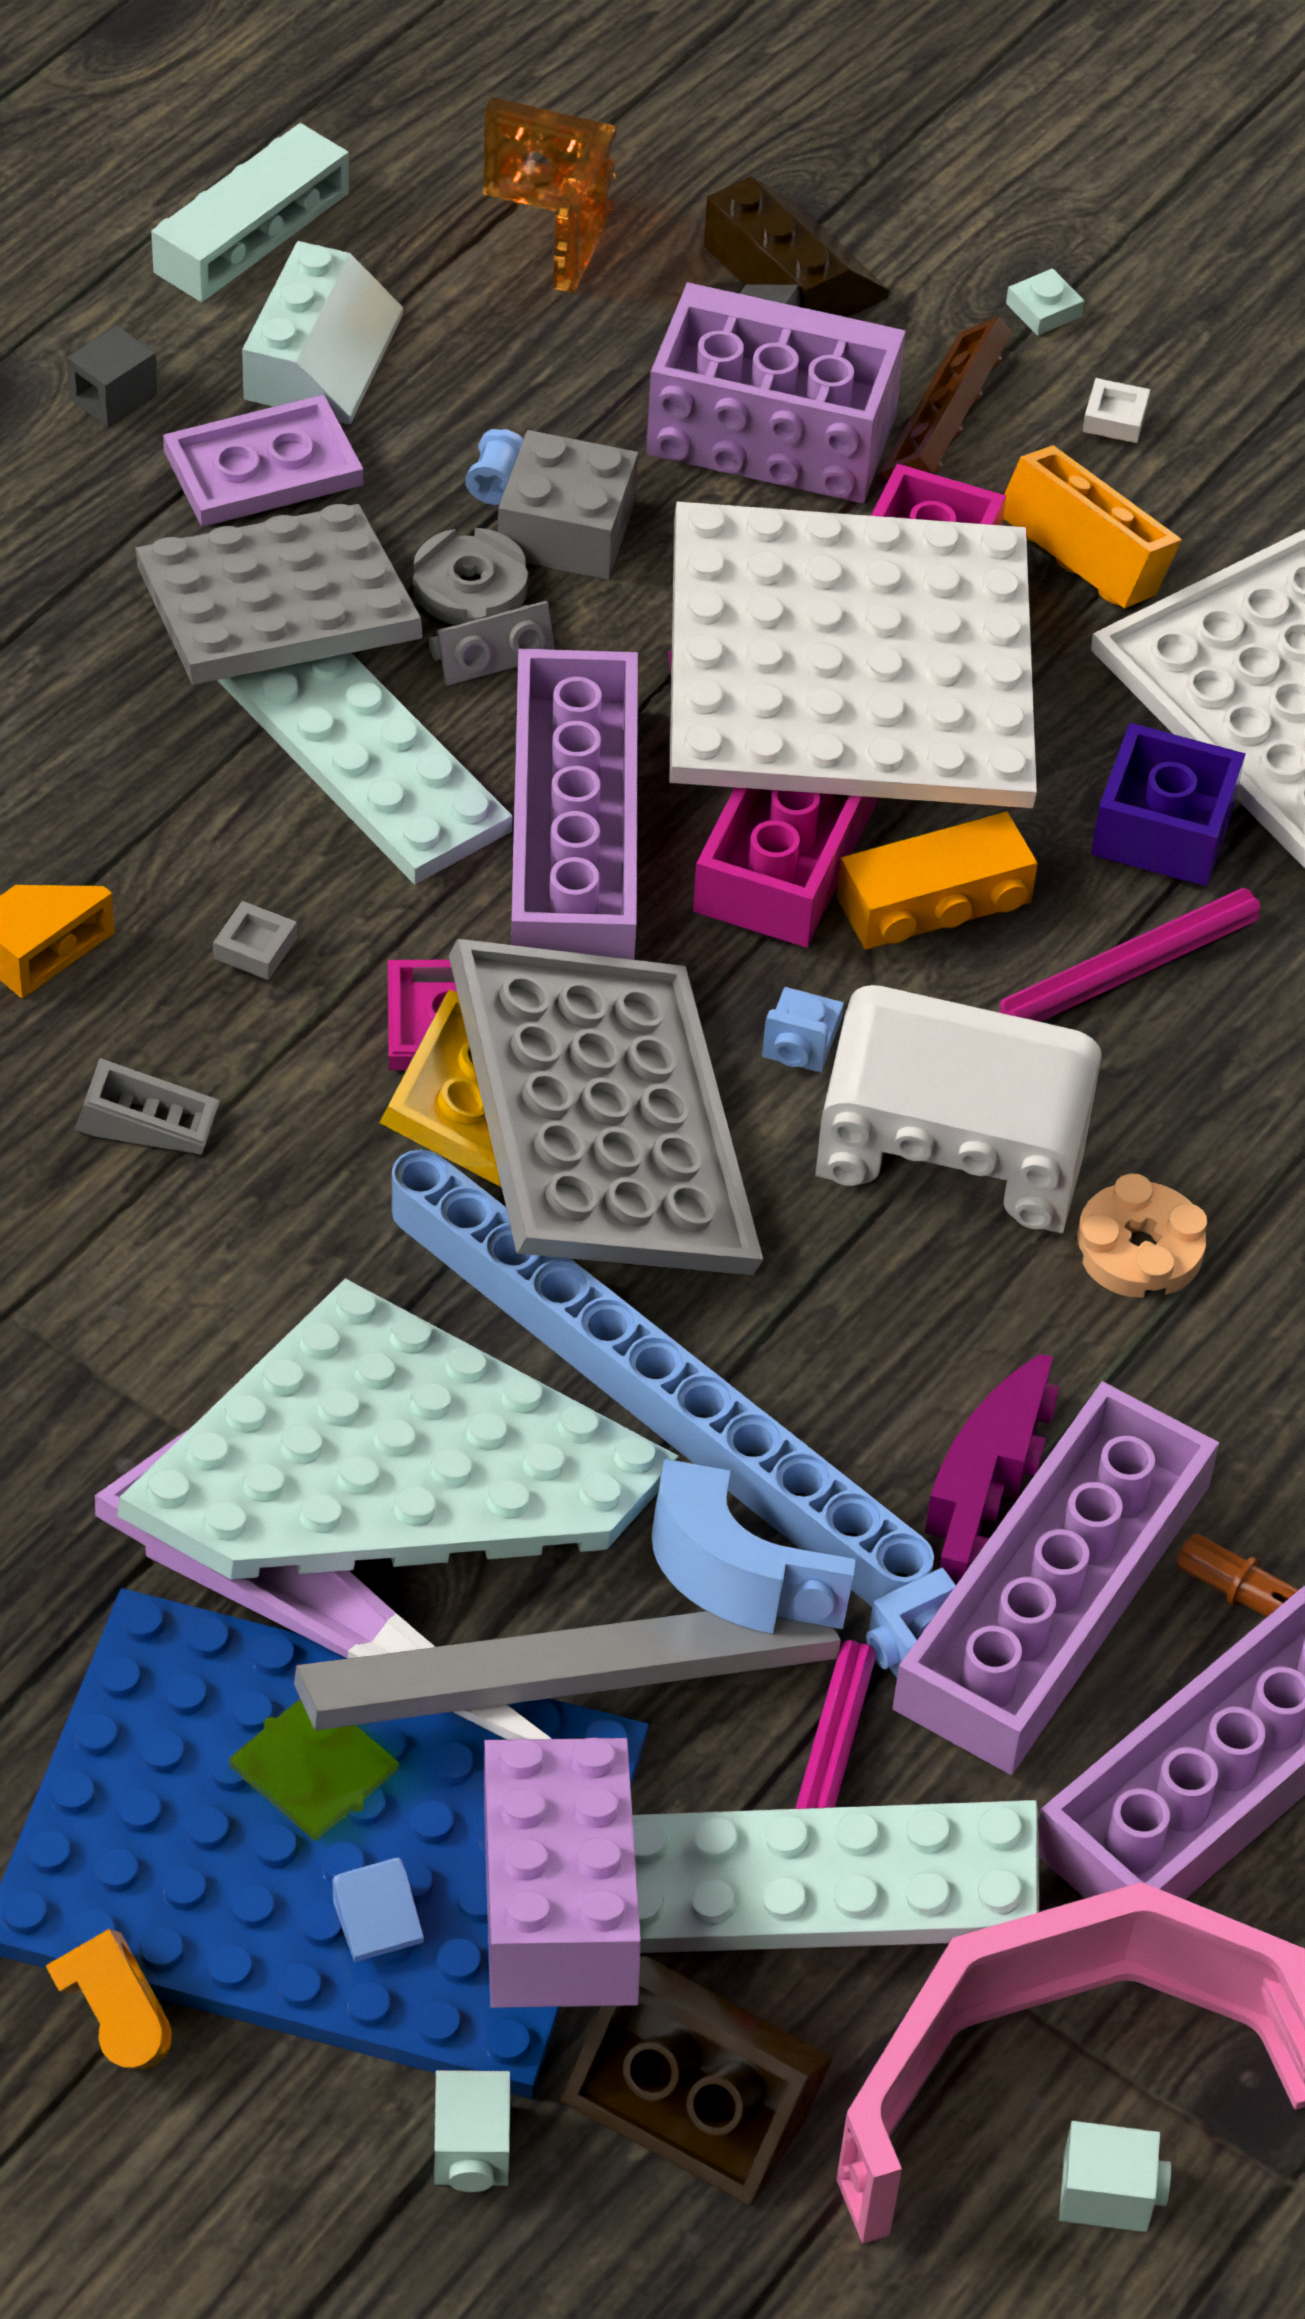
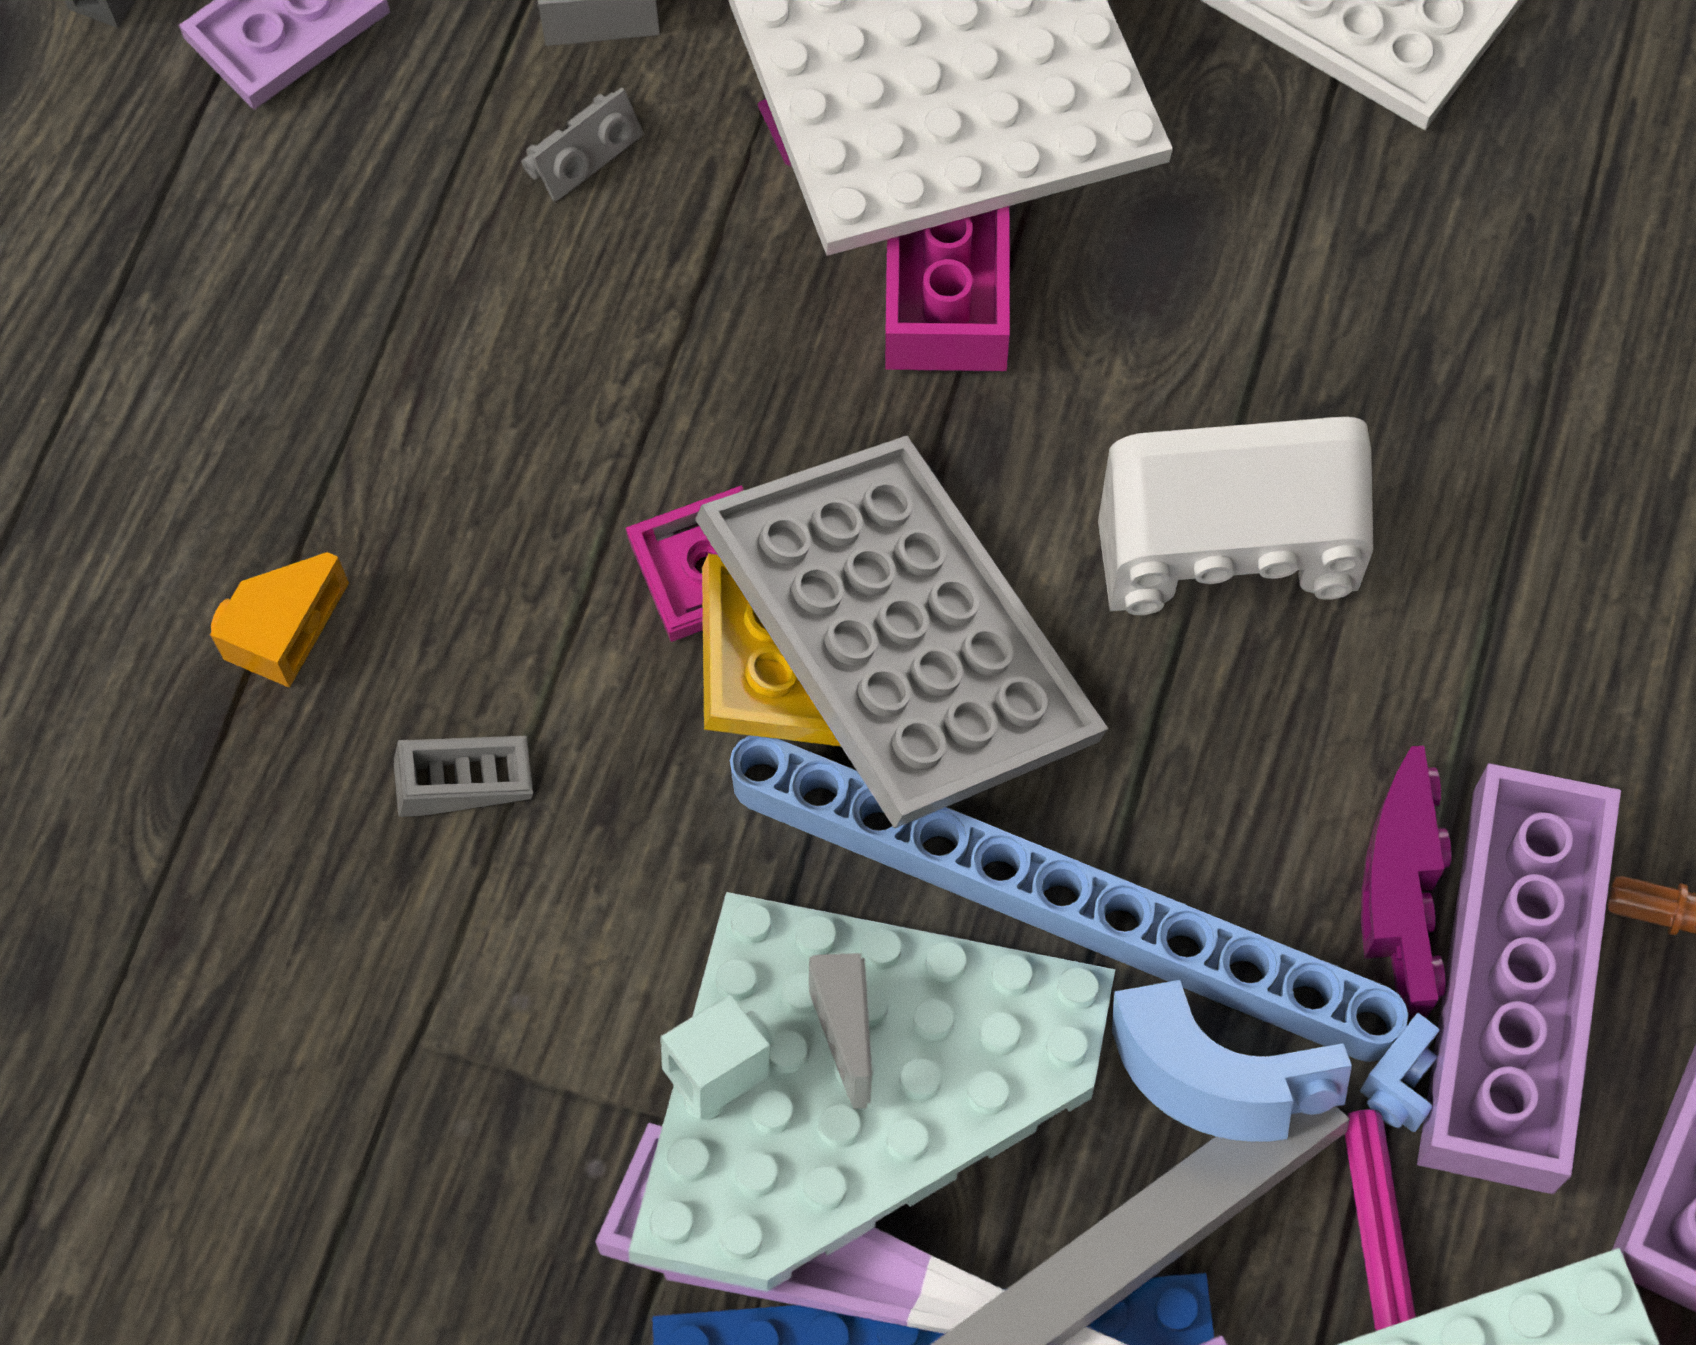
camera: 15 degrees left, 15 degrees up
light grey plate [135,504,423,685] -> none
light grey plate [213,901,297,980] -> none
light aqua plate [217,653,512,885] -> none
light grey plate [413,528,528,625] -> none
lavender brick [511,649,638,960] -> none
light blue bracket [762,987,844,1073] -> none
light orange brick [836,811,1038,950] -> none
dark pink axle [998,888,1261,1022] -> none
light nougat plate [1077,1174,1207,1298] -> none
dark purple brick [1091,723,1246,886] -> none
none -> light aqua brick [661,994,773,1120]
none -> light grey slope [809,953,872,1109]

